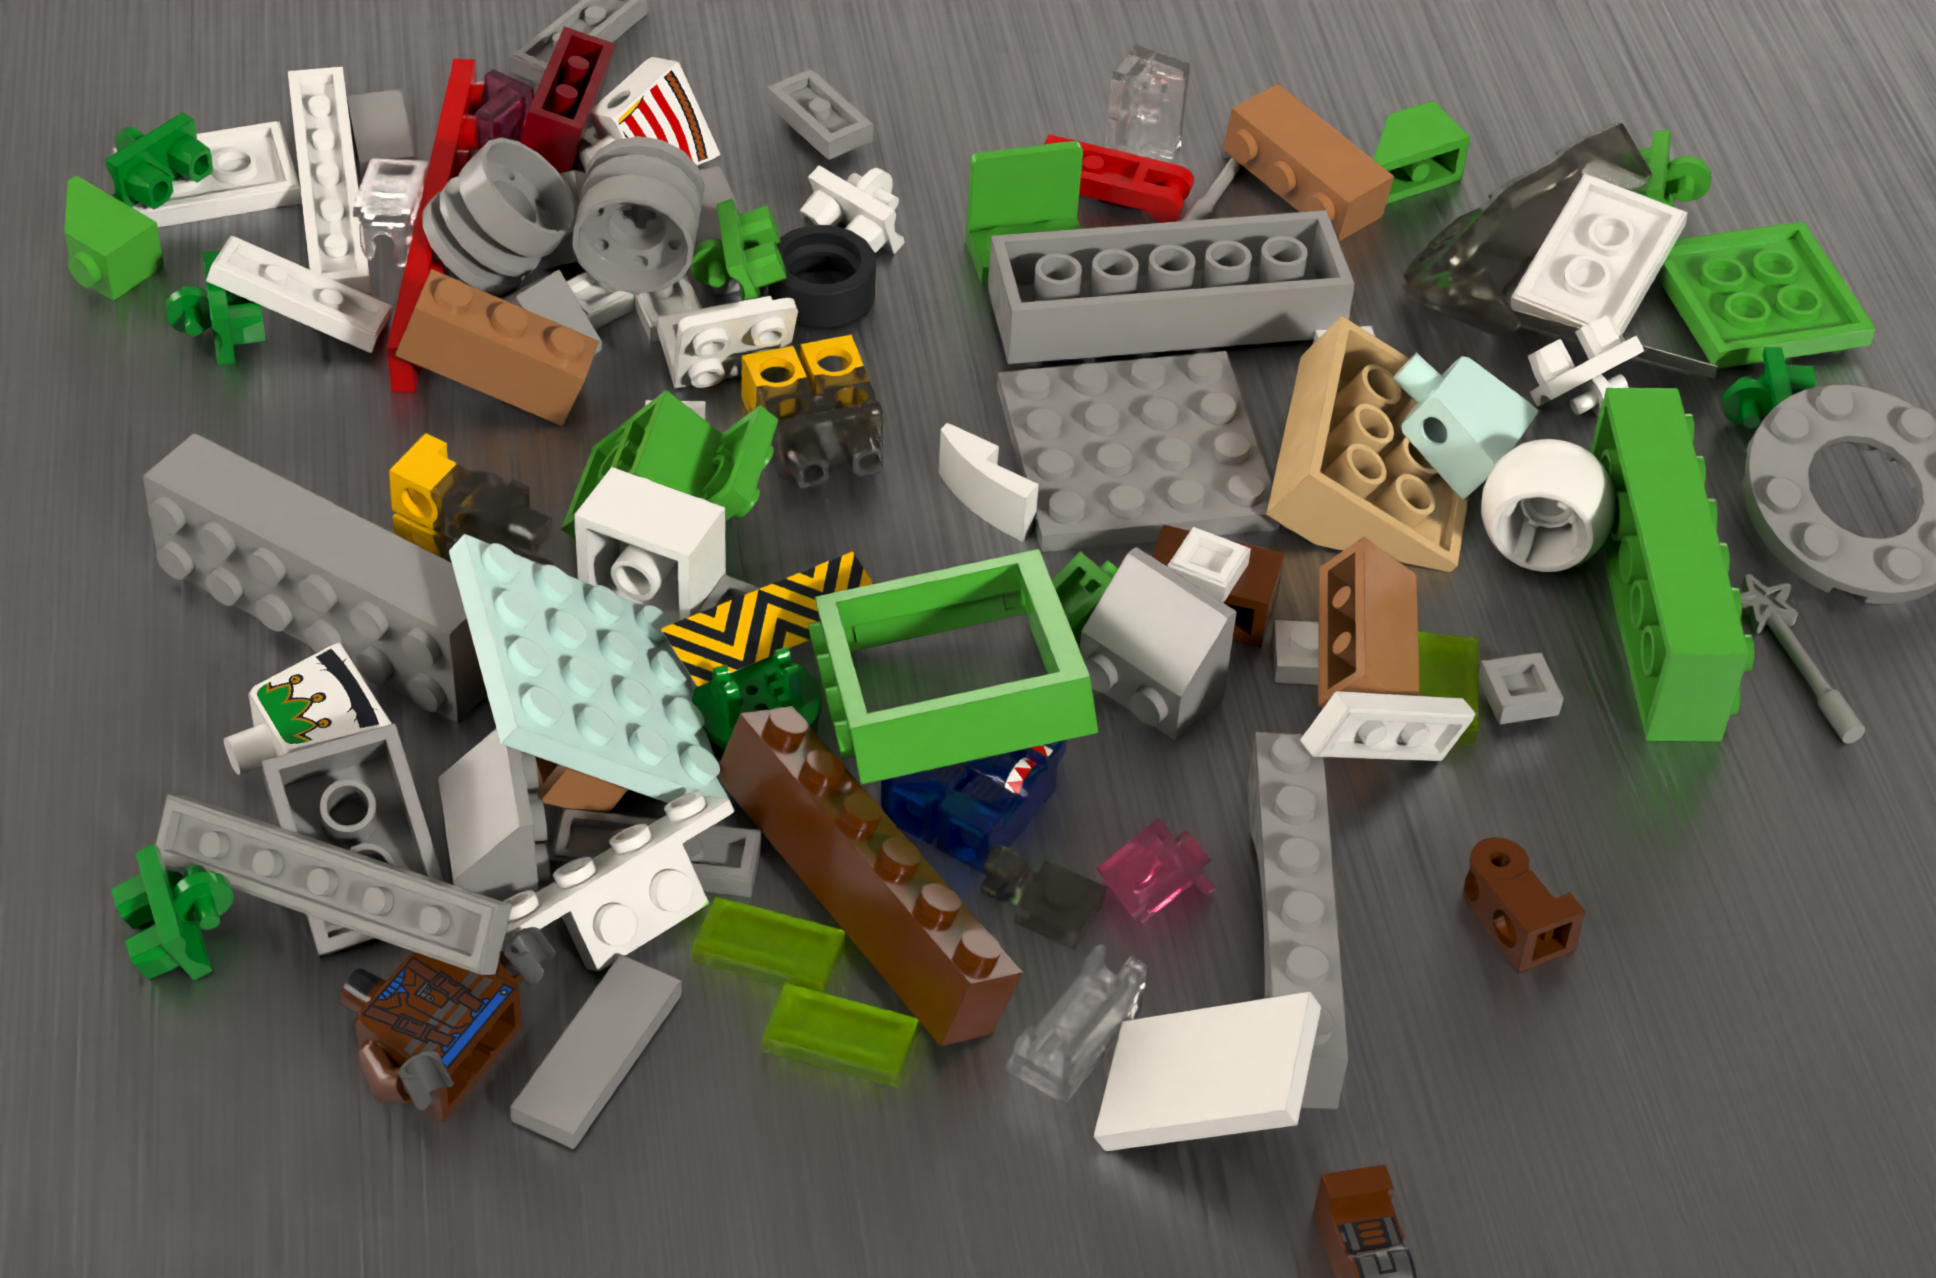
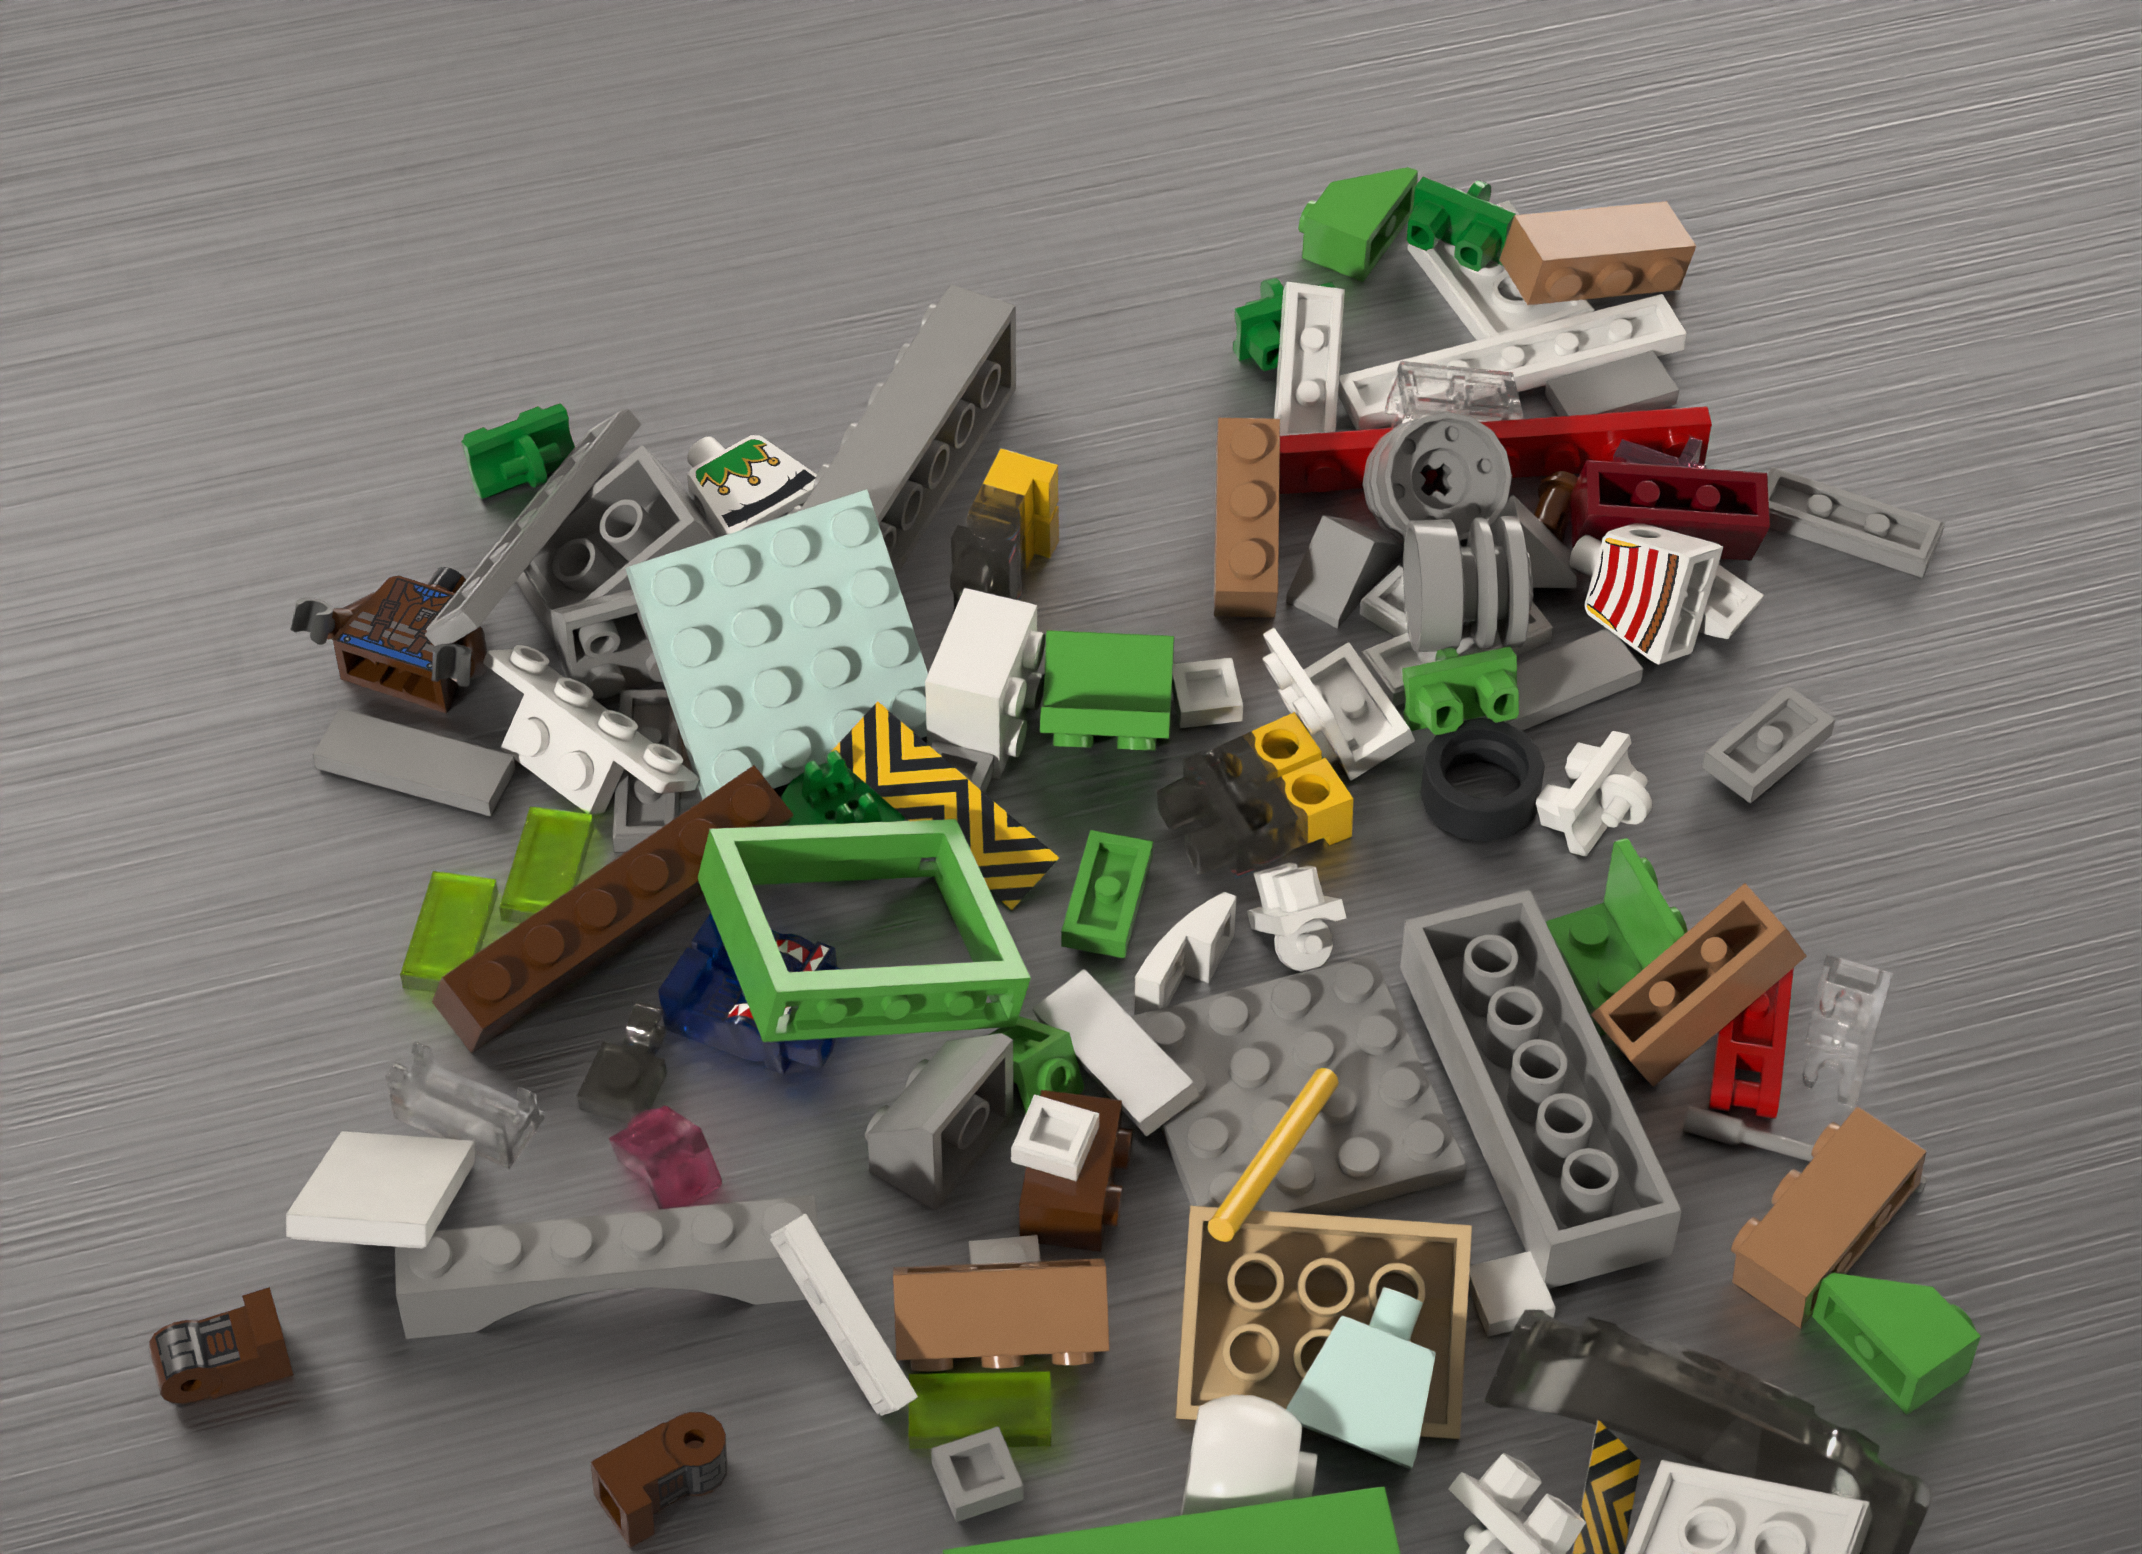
camera: 85 degrees right, 5 degrees up
none -> tile [1032,969,1200,1136]
none -> bright green plate [1061,830,1153,958]
none -> yellow bar [1208,1068,1339,1242]
none -> white hips [1247,863,1347,972]
none -> medium nougat brick [1500,201,1696,305]
none -> medium nougat brick [1590,883,1807,1087]

